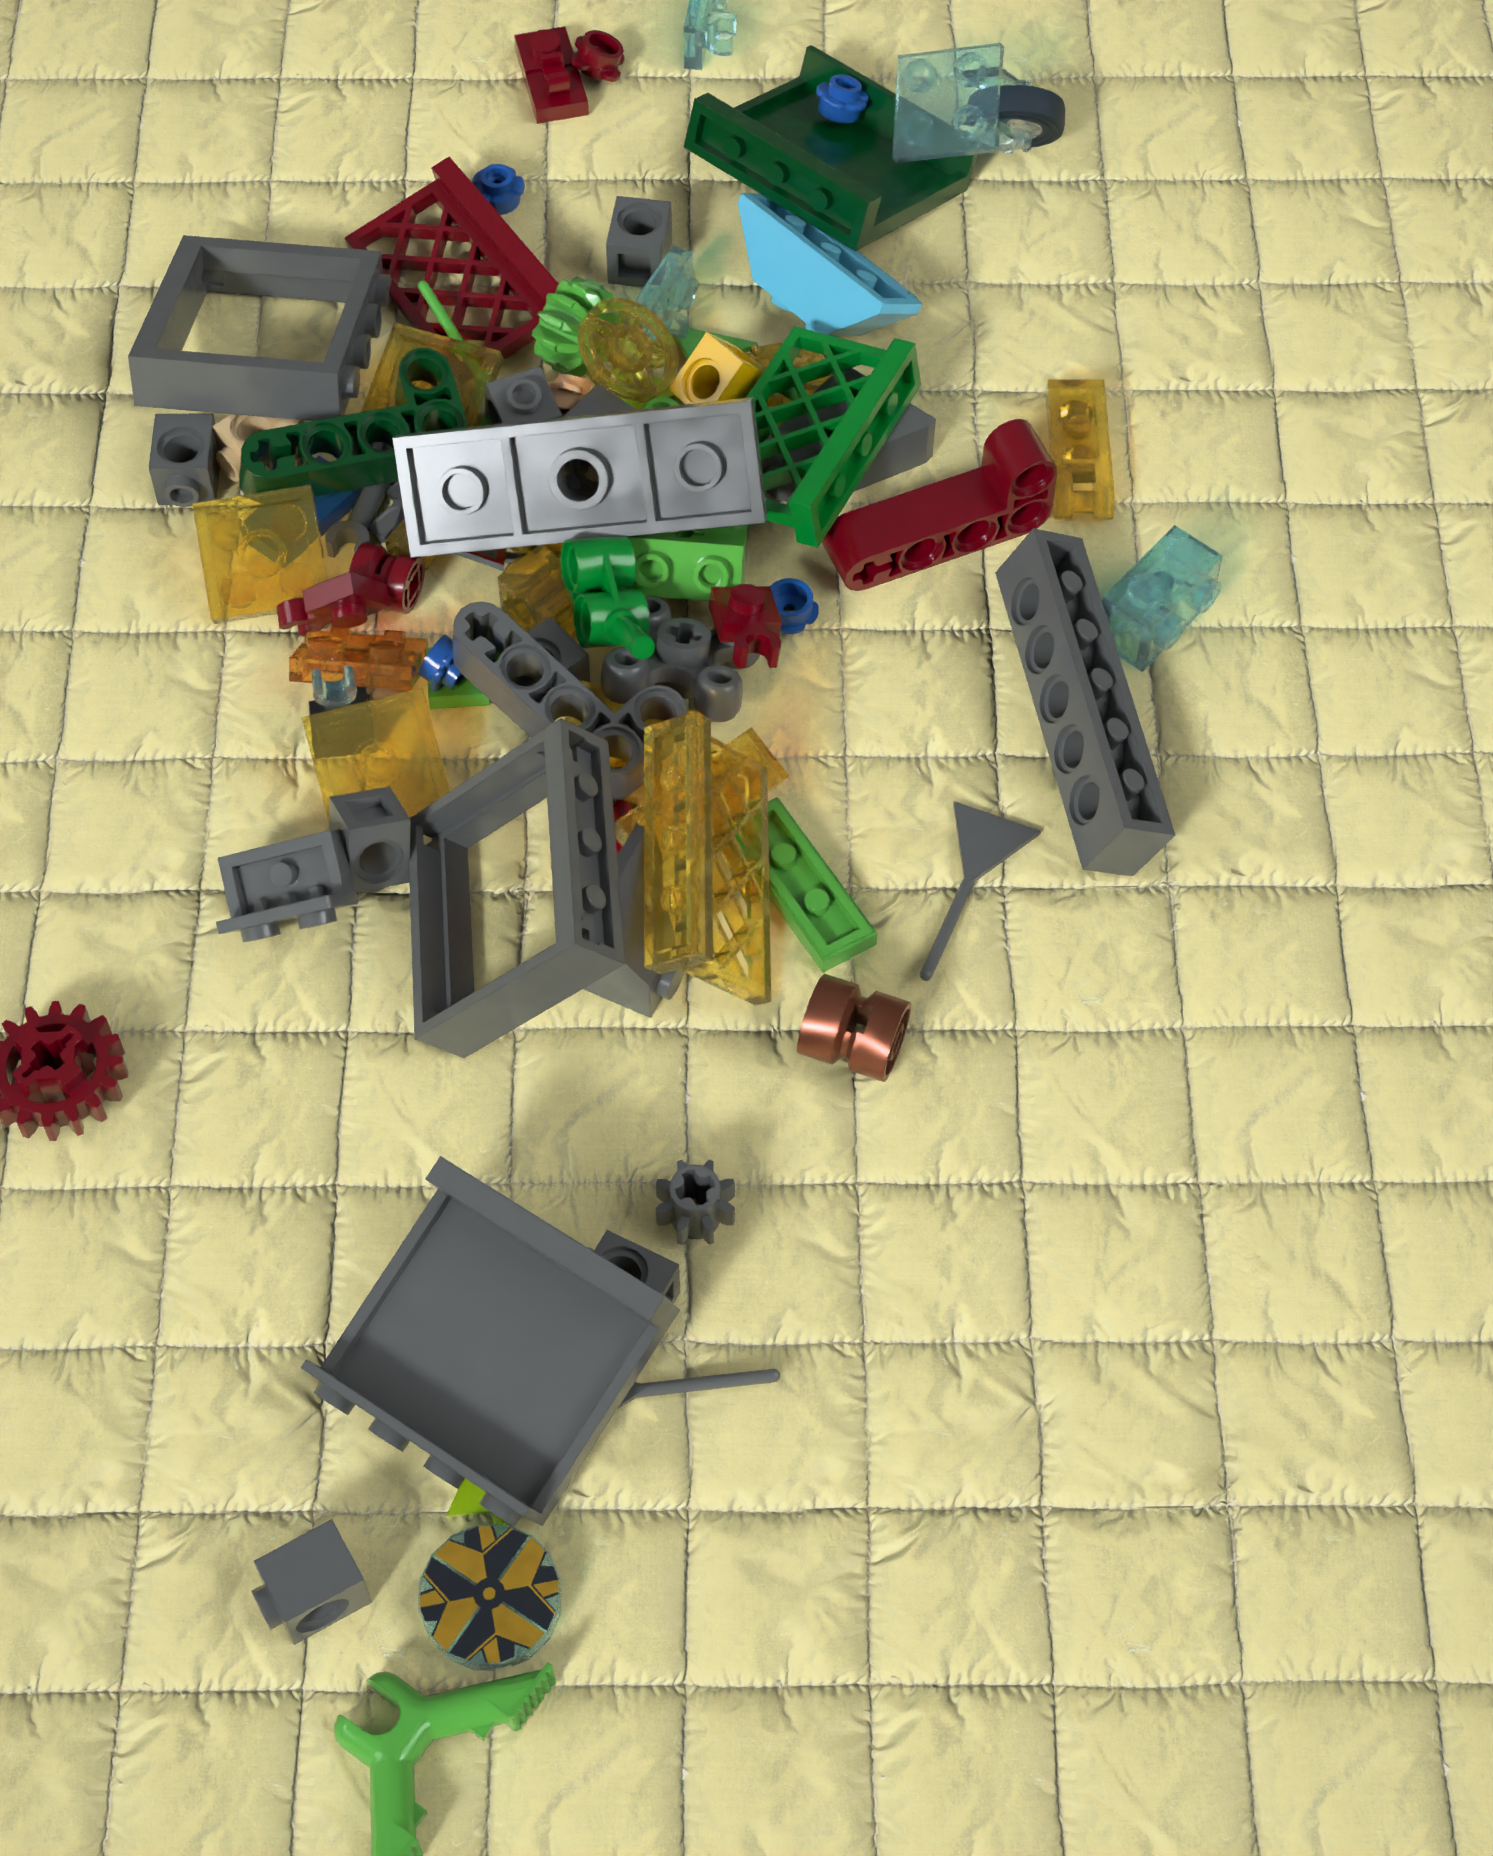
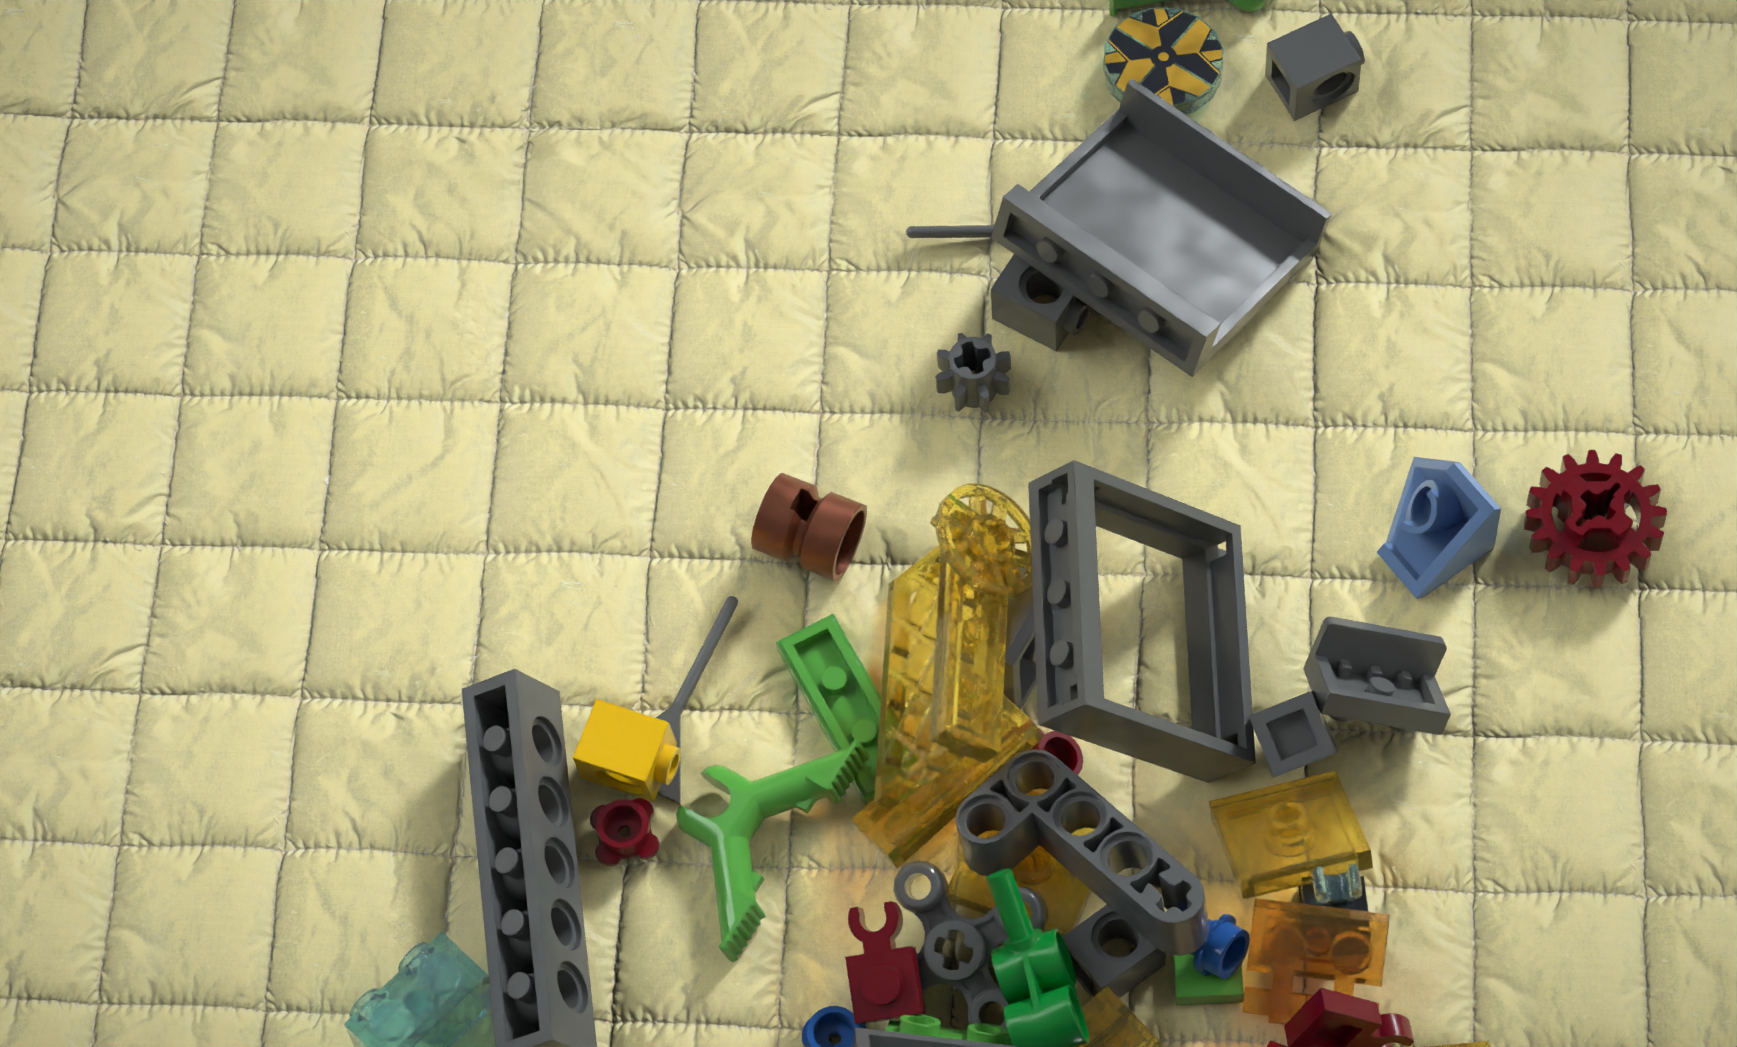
camera: 170 degrees left, 5 degrees up
none -> yellow brick [572,699,681,802]
none -> dark red plate [590,798,660,867]
none -> bright green piece [676,739,869,962]
none -> clear yellow wheel [930,483,1032,603]
none -> medium blue slope [1377,457,1501,599]

